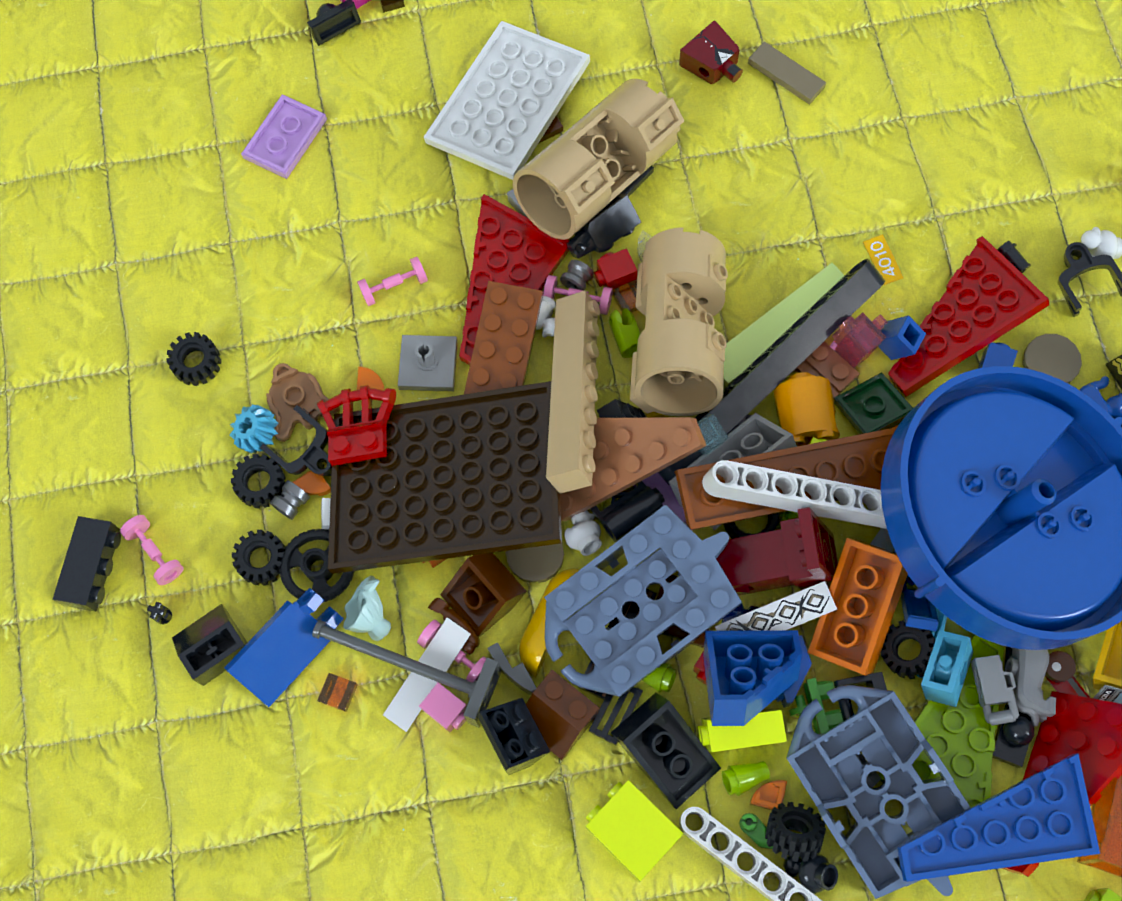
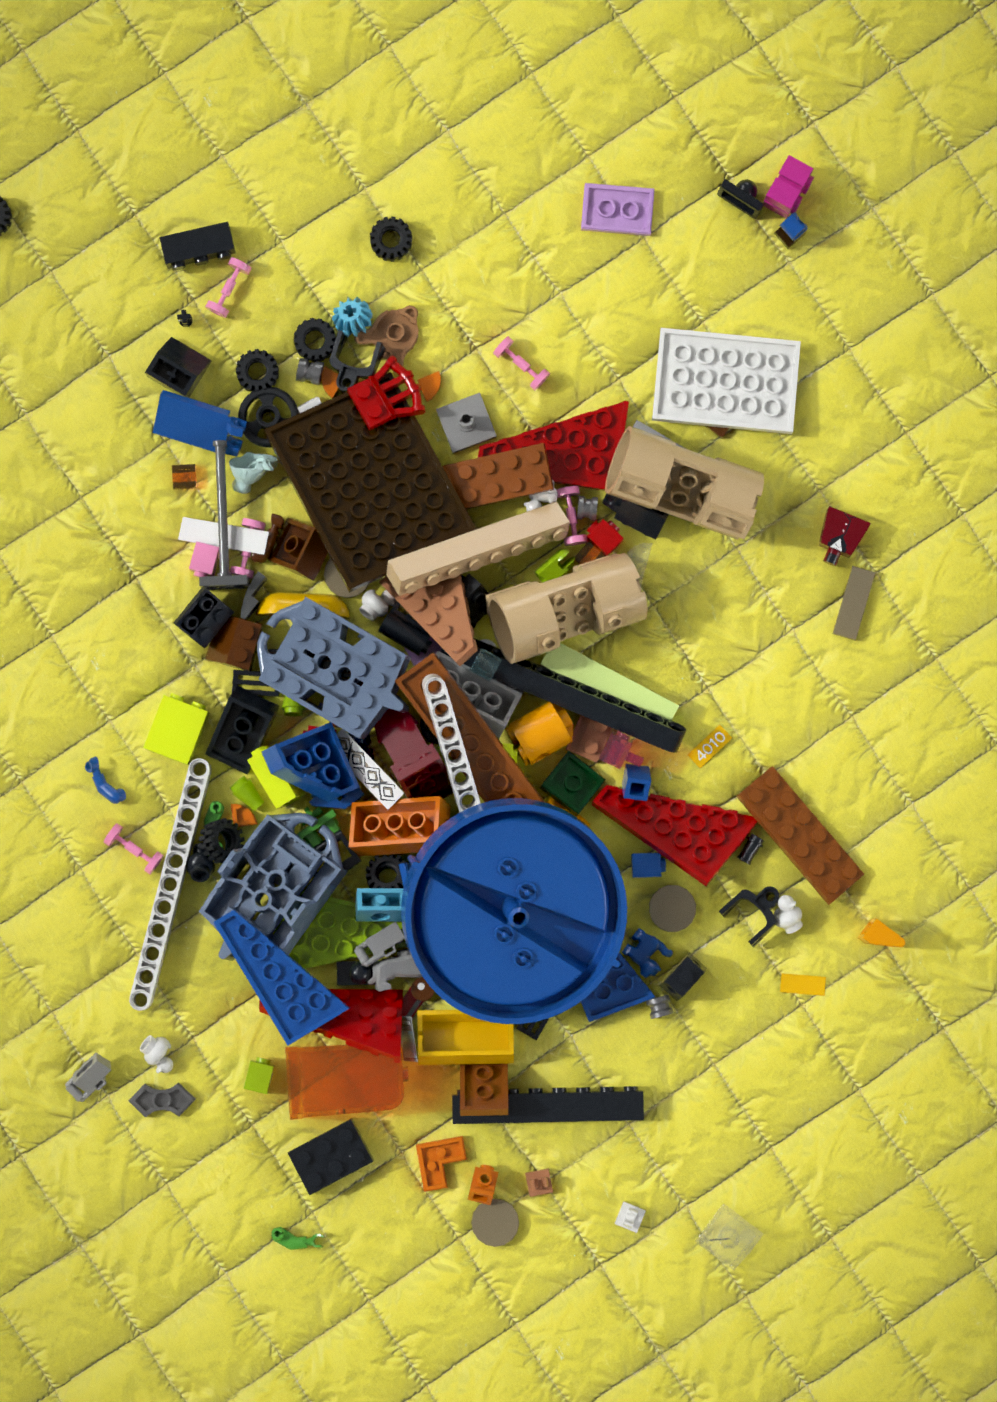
camera: 60 degrees right, 15 degrees up
none -> dark orange plate [736,766,864,905]

